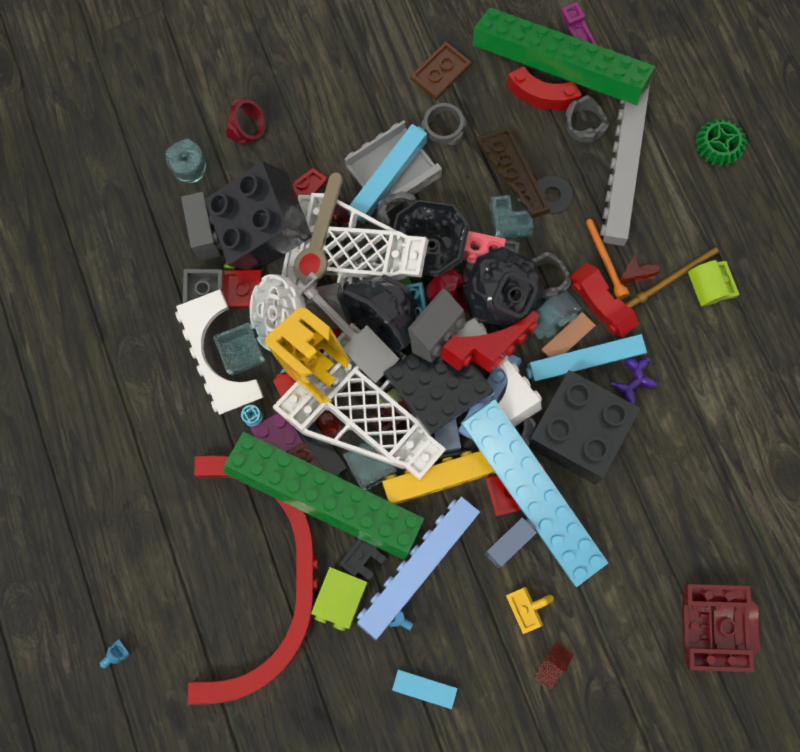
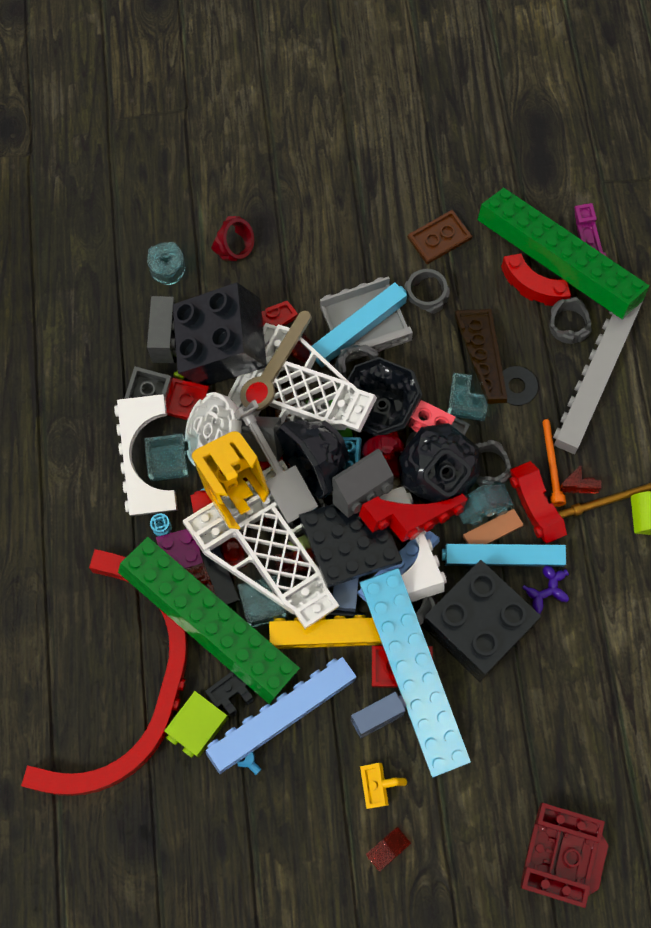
camera: 10 degrees right, 5 degrees down
medium azure tile [392,669,457,709] -> none

